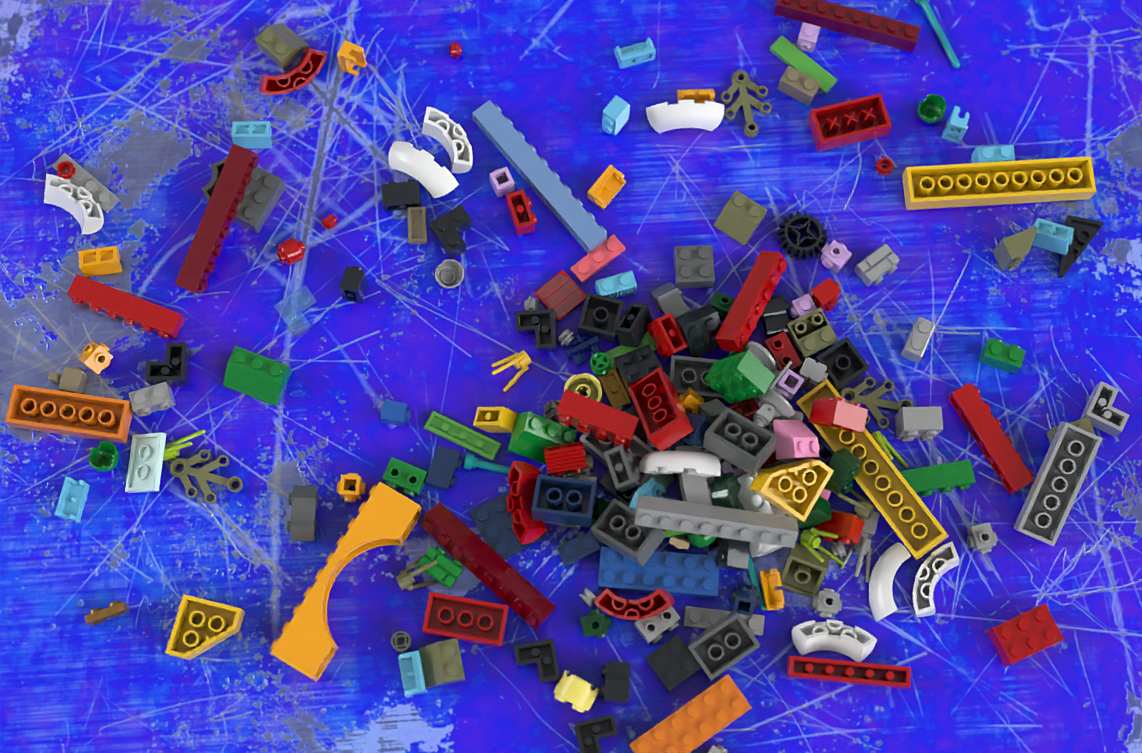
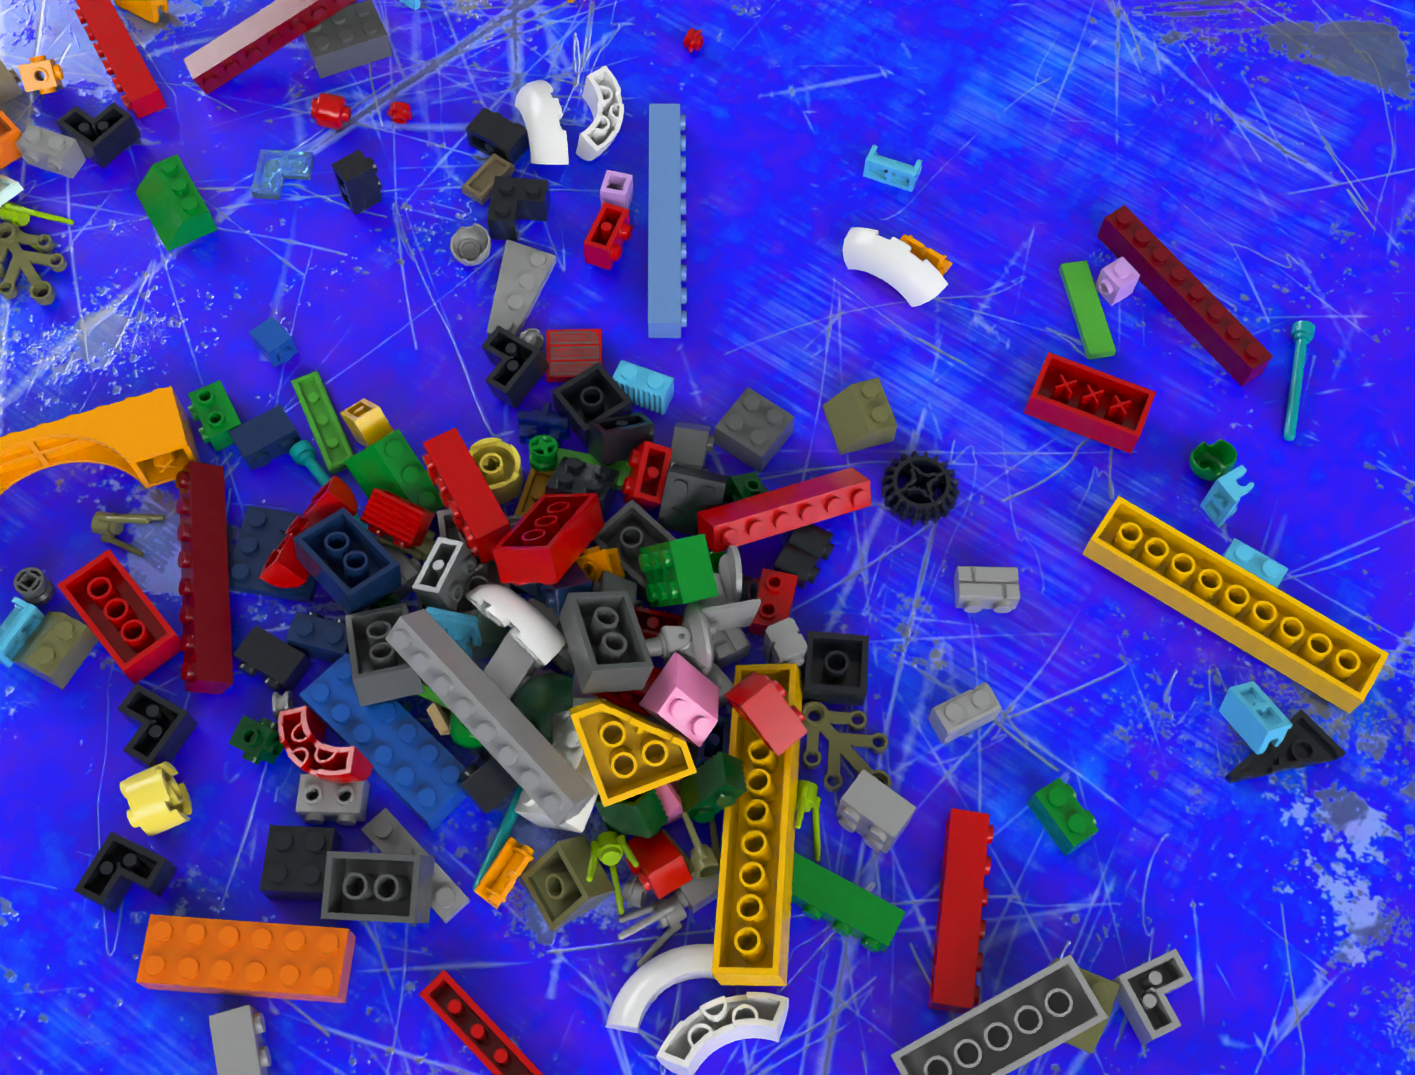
camera: 40 degrees right, 10 degrees down
dark grey brick [287,485,318,541] -> none
light orange brick [337,473,366,502] -> none
green brick [417,546,463,590] -> none
yellow plant [491,350,532,392] -> none
light grey plate [557,329,574,346] -> none
coral plate [570,234,626,284] -> none
light orange hinge [587,164,626,210] -> none
black brick [600,661,631,705] -> none
medium azure brick [602,96,630,136] -> none
olive plant [721,70,772,138] -> none
dark blue brick [730,582,760,617] -> none
lavender brick [776,369,805,400] -> none
dark tan brick [777,66,821,106] -> none
olive slope [787,307,839,361] -> none
lavender brick [789,293,817,320] -> none
white brick [792,619,877,662] -> none
red brick [809,277,841,312] -> none
light grey brick [812,588,842,618] -> none
lavender brick [820,240,852,273] -> none
red plate [875,158,894,175] -> none
light grey brick [966,522,998,554] -> none
olive slope [993,226,1037,271] -> none
none -> black brick [233,625,311,692]
none -> light grey wing [487,239,557,337]

